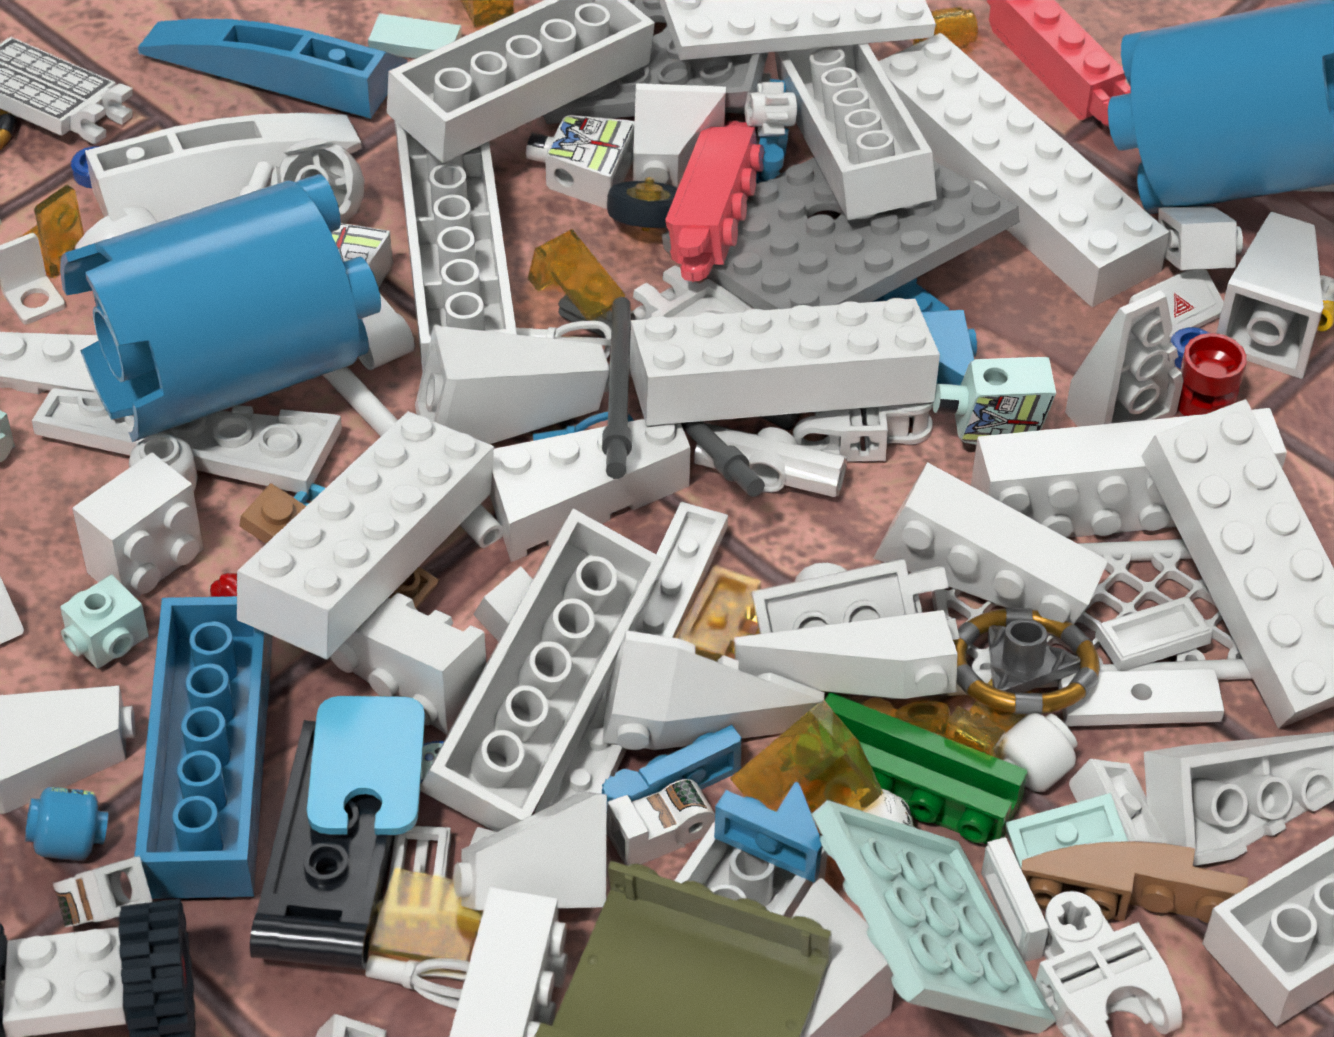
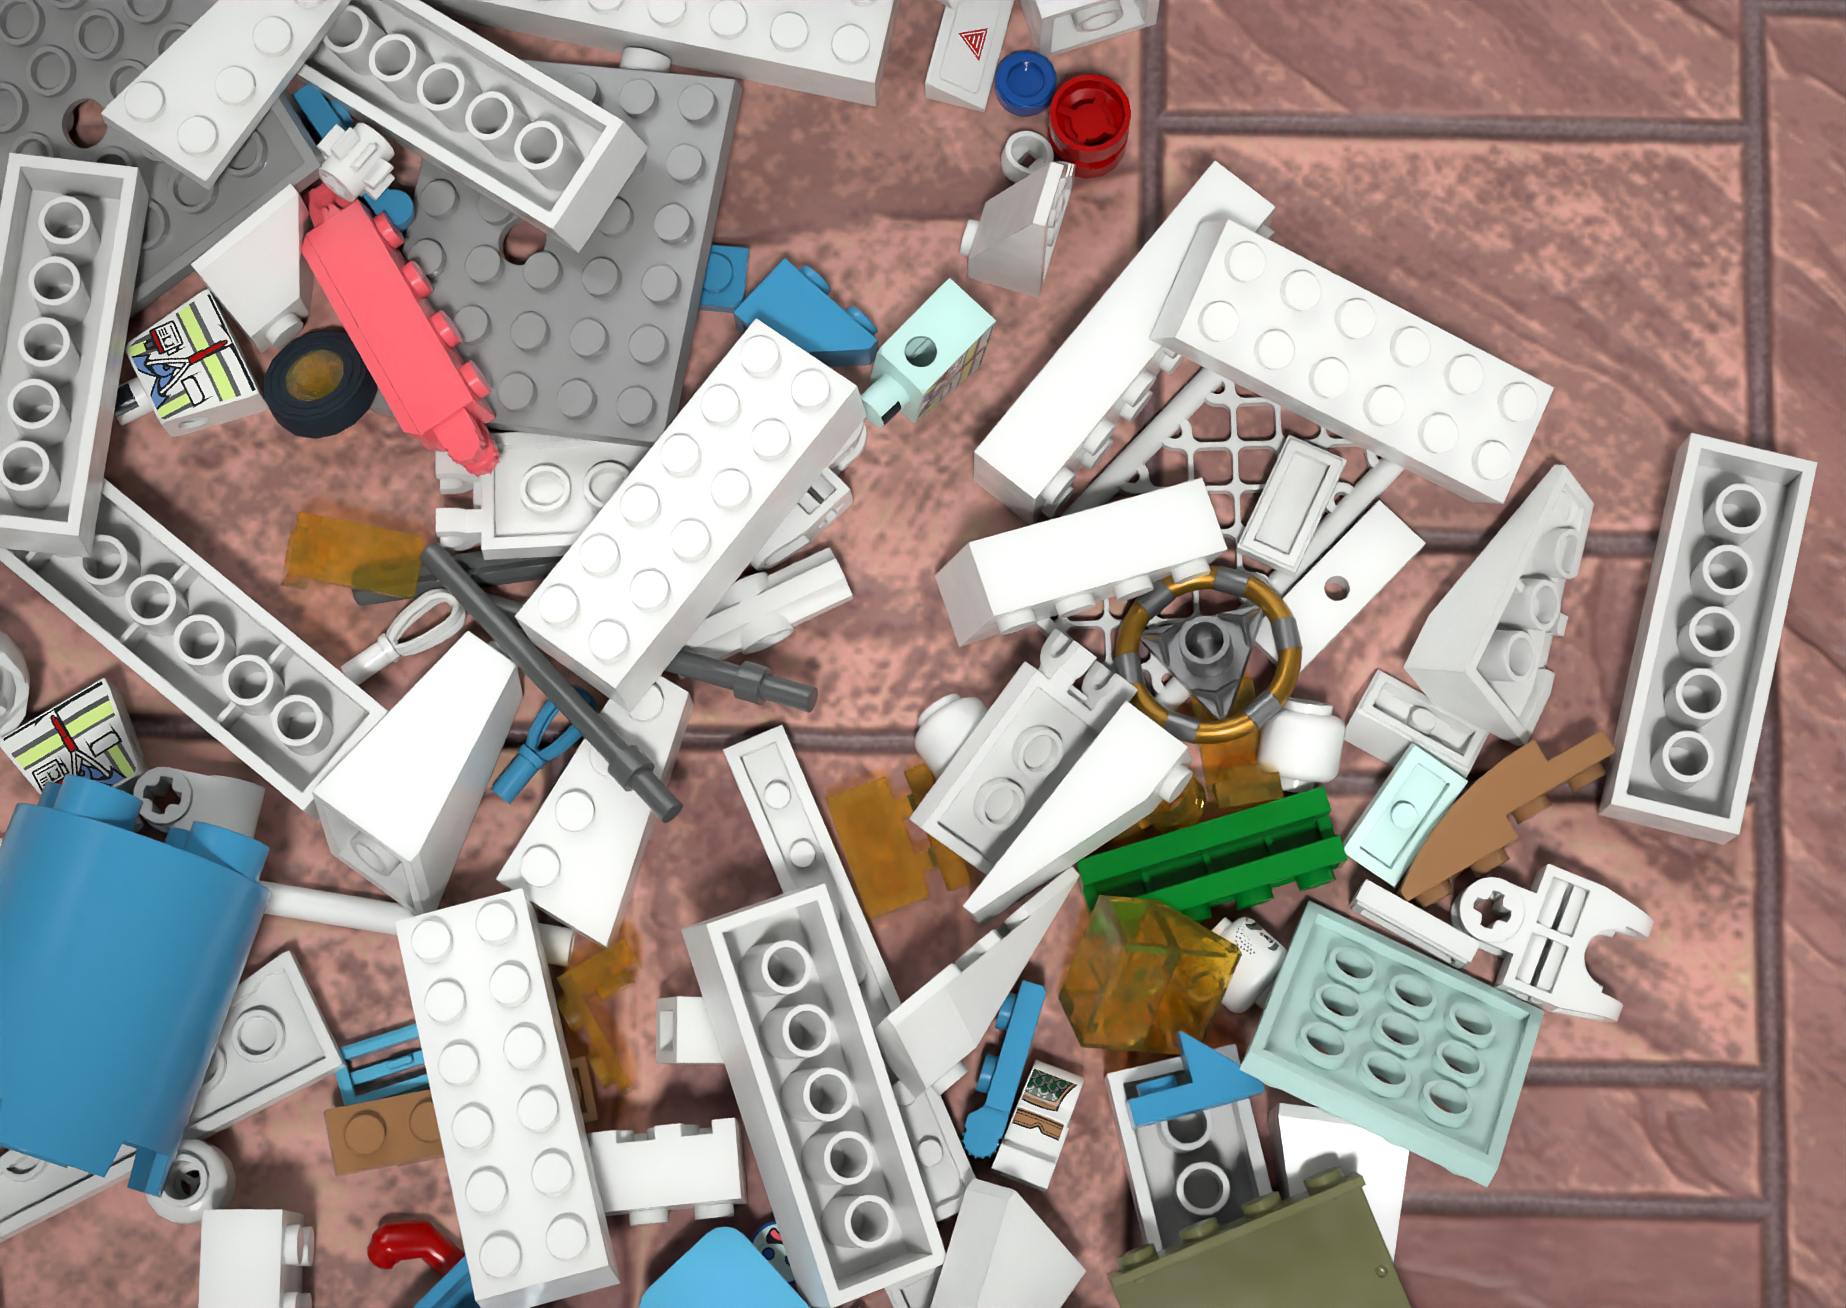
camera: 40 degrees left, 30 degrees up
none -> clear yellow bracket [555,939,643,1095]

